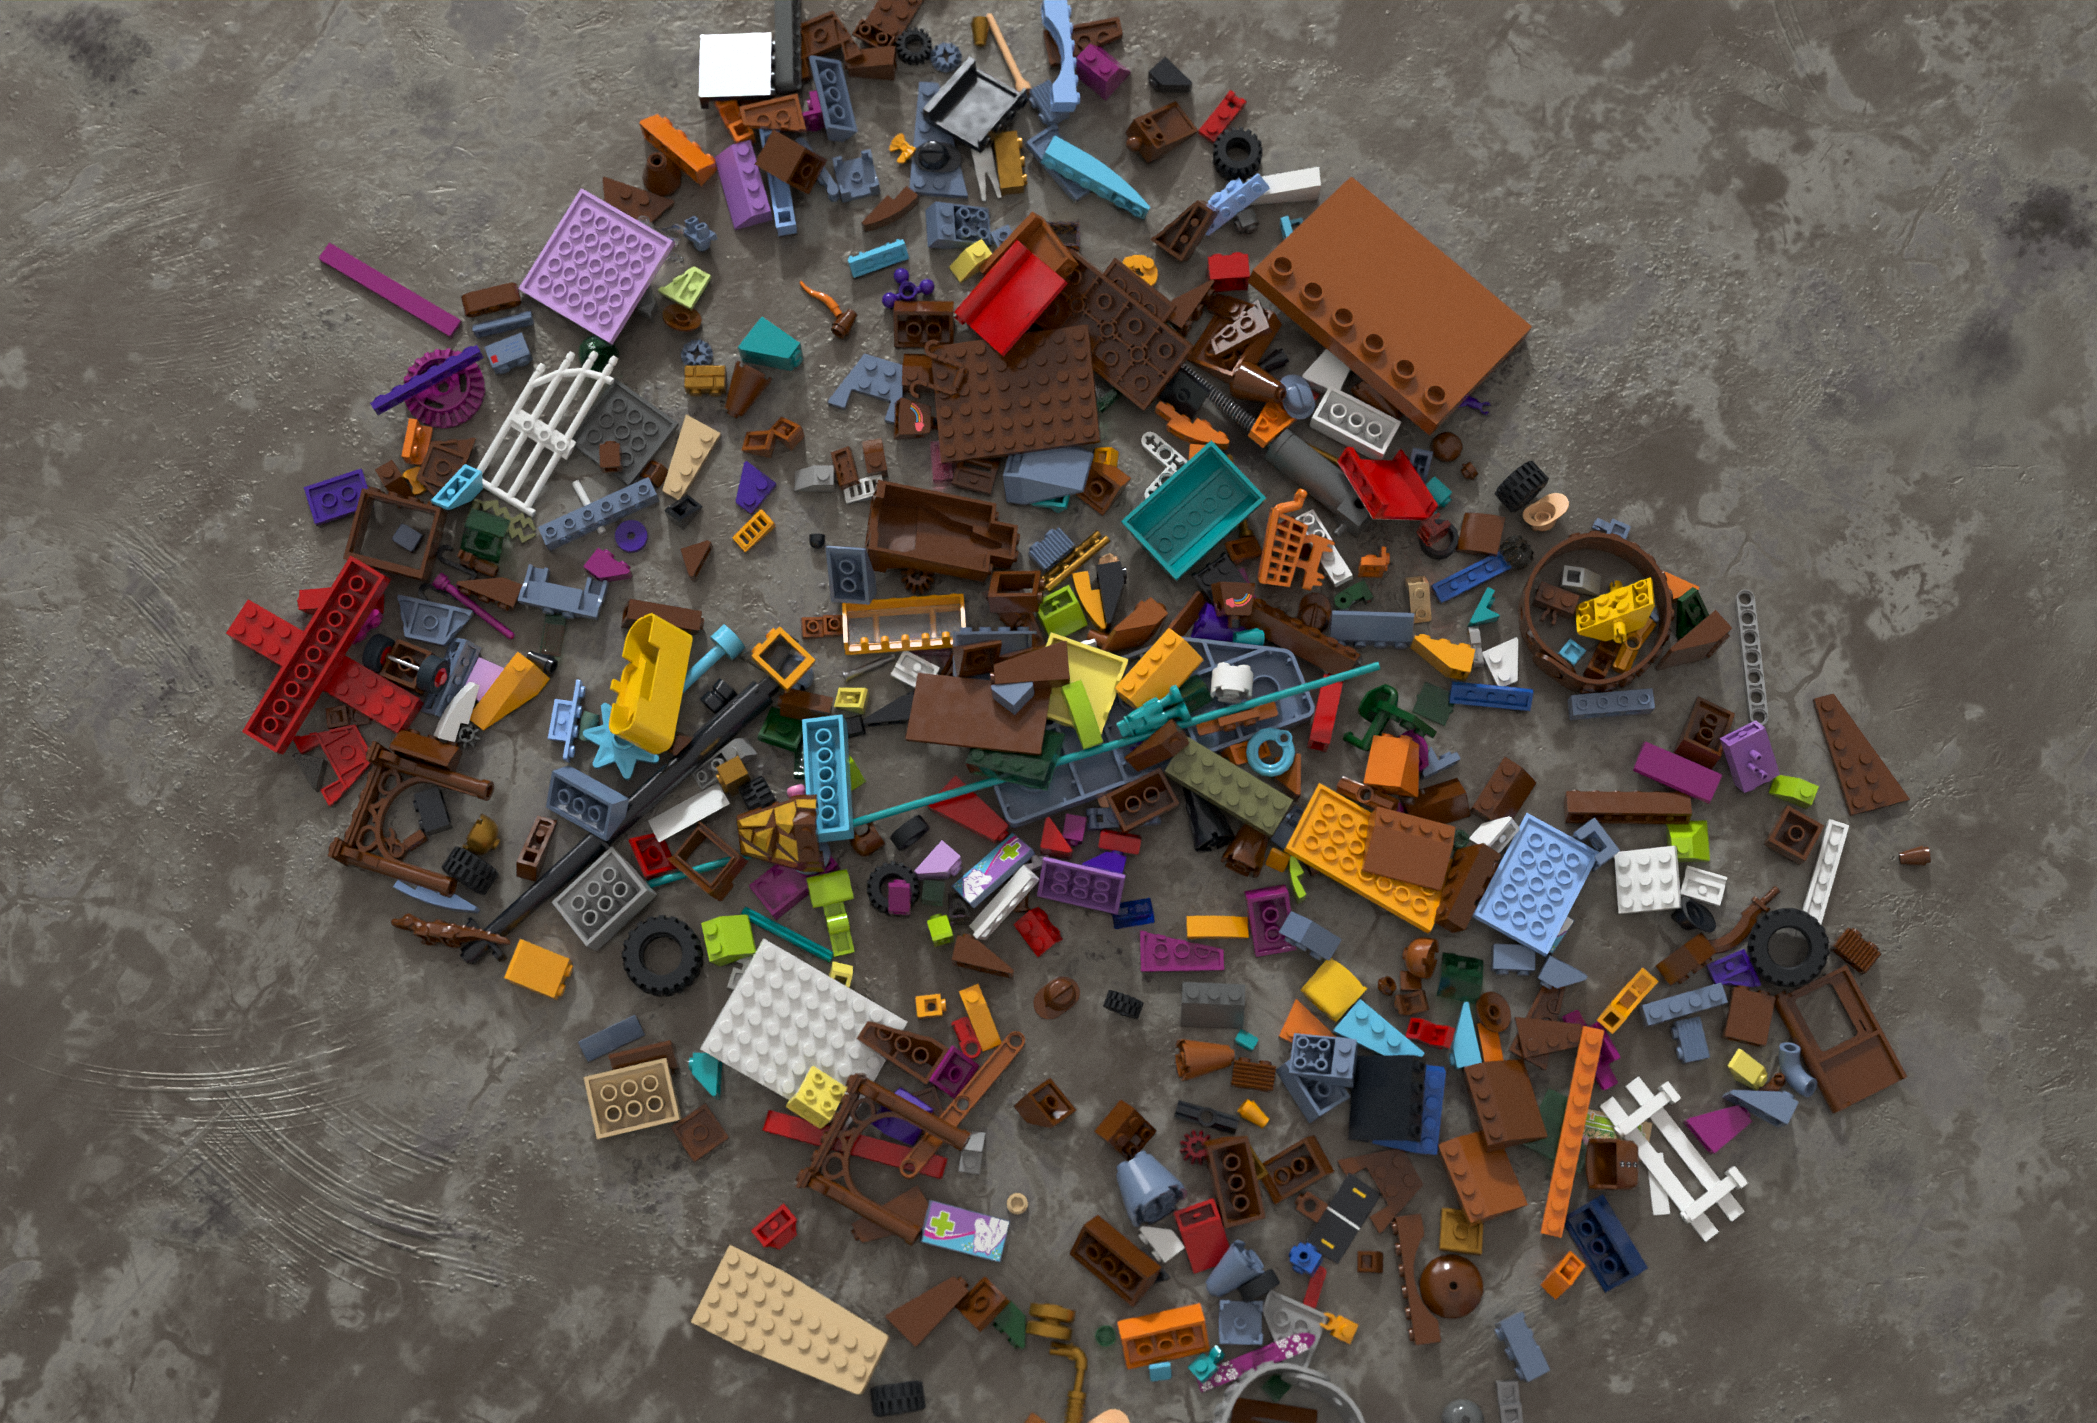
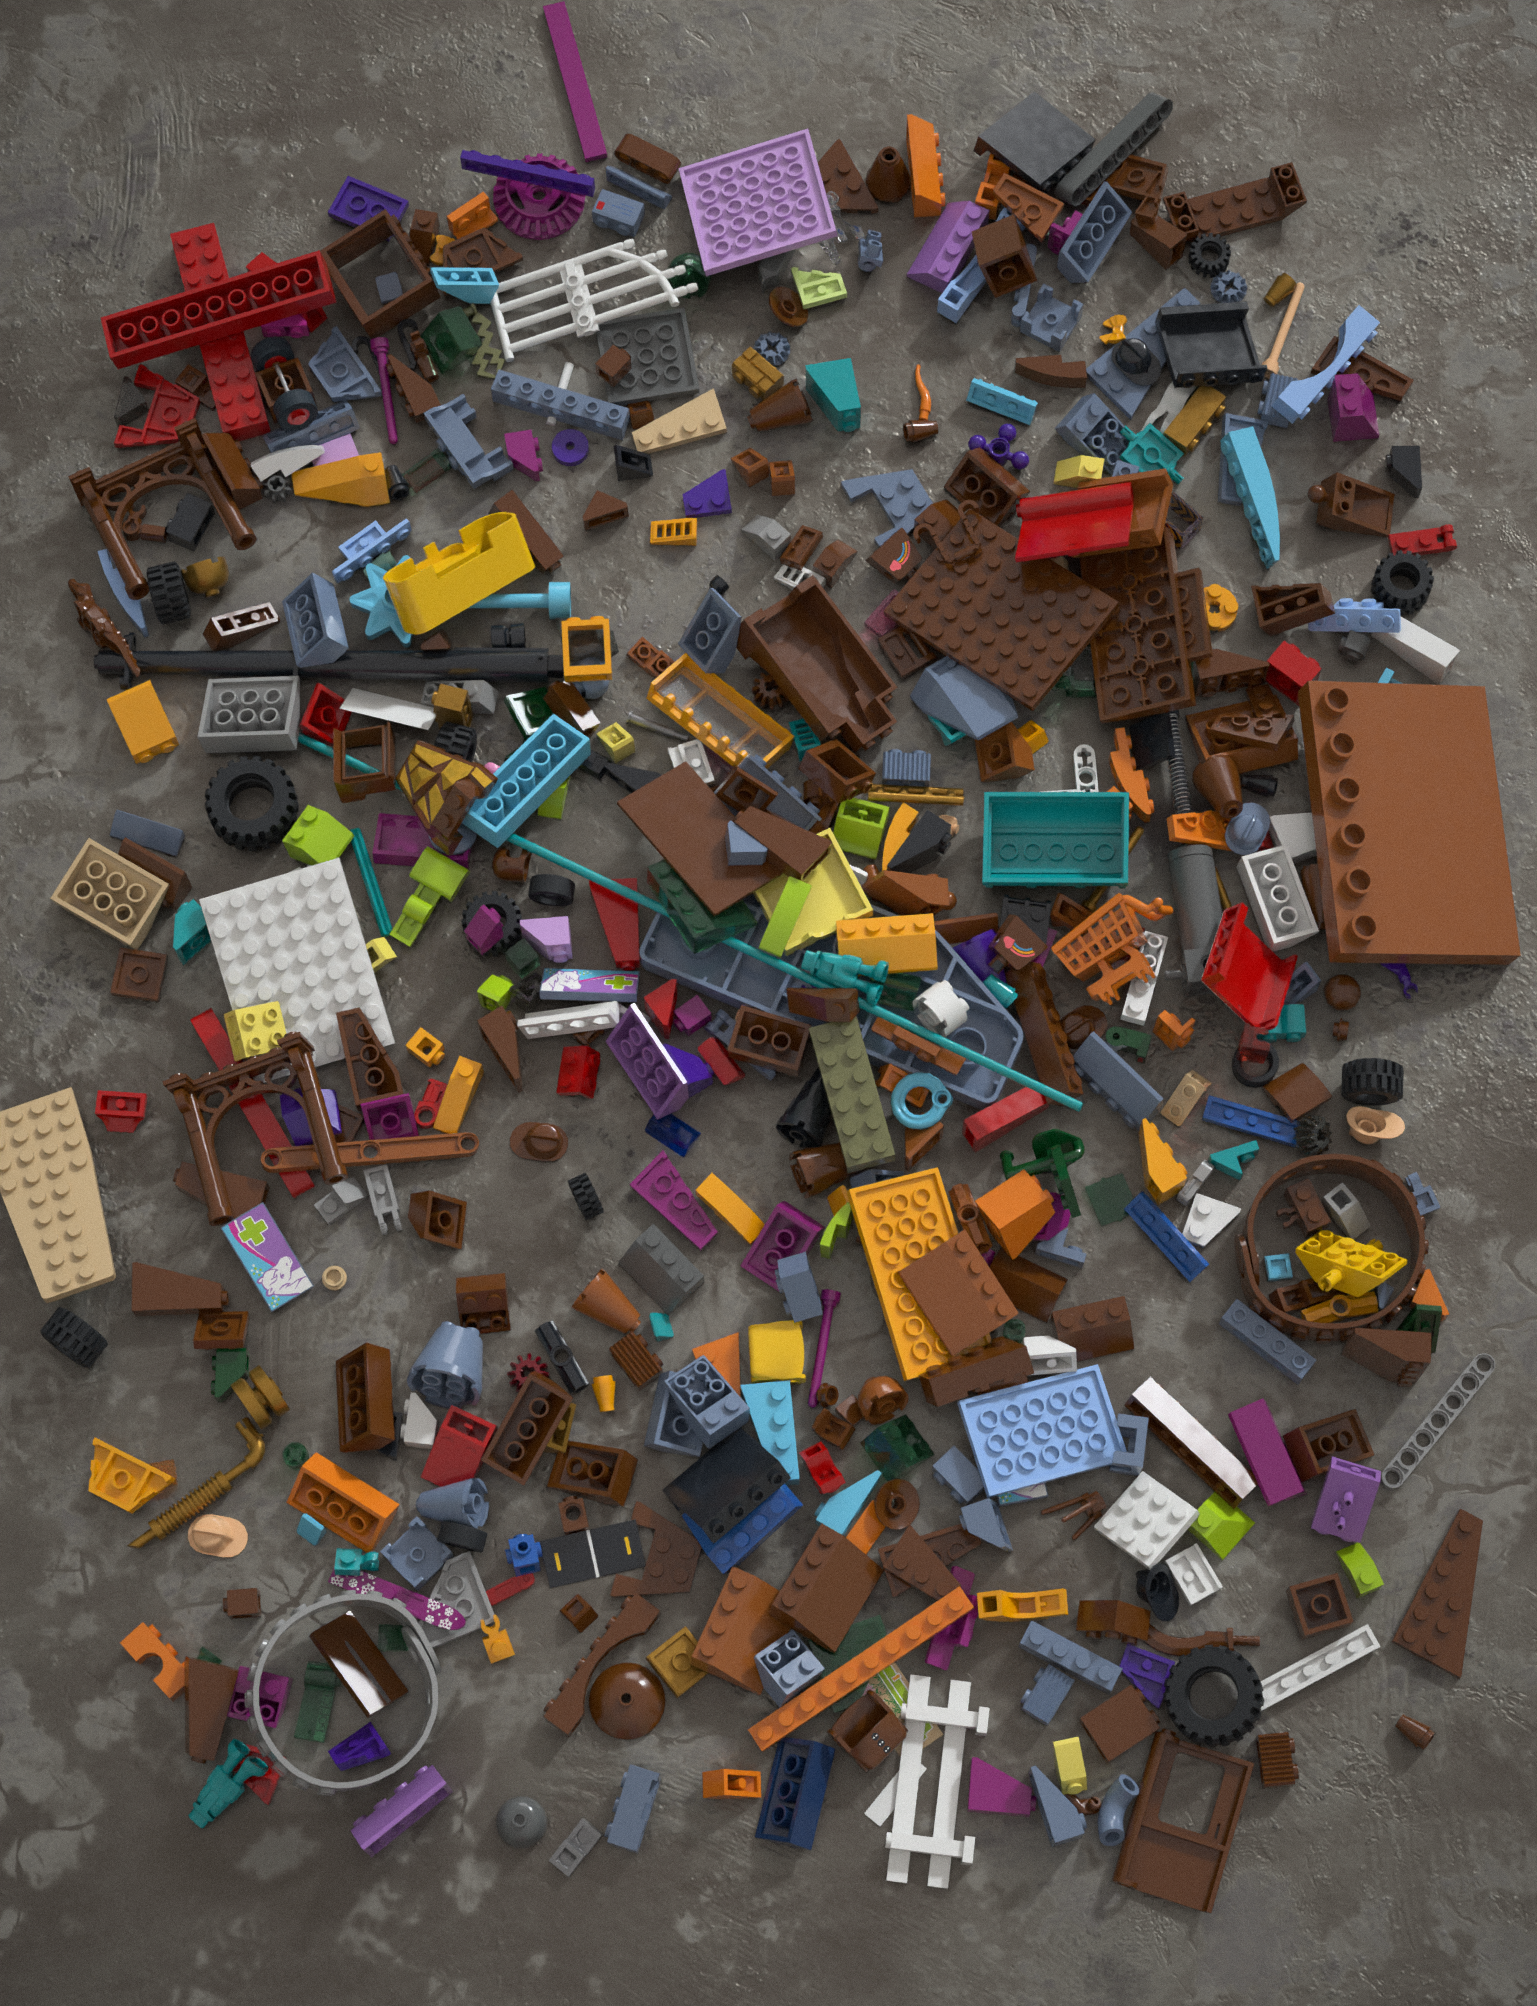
camera: 45 degrees right, 5 degrees down
none -> light grey hinge [363,1164,402,1235]
none -> sand blue slope [754,1630,825,1708]
none -> teal slope [789,719,821,762]
none -> magenta piece [808,1289,841,1408]
none -> reddish brown plant [1041,1491,1106,1540]
none -> teal plate [1119,423,1184,485]

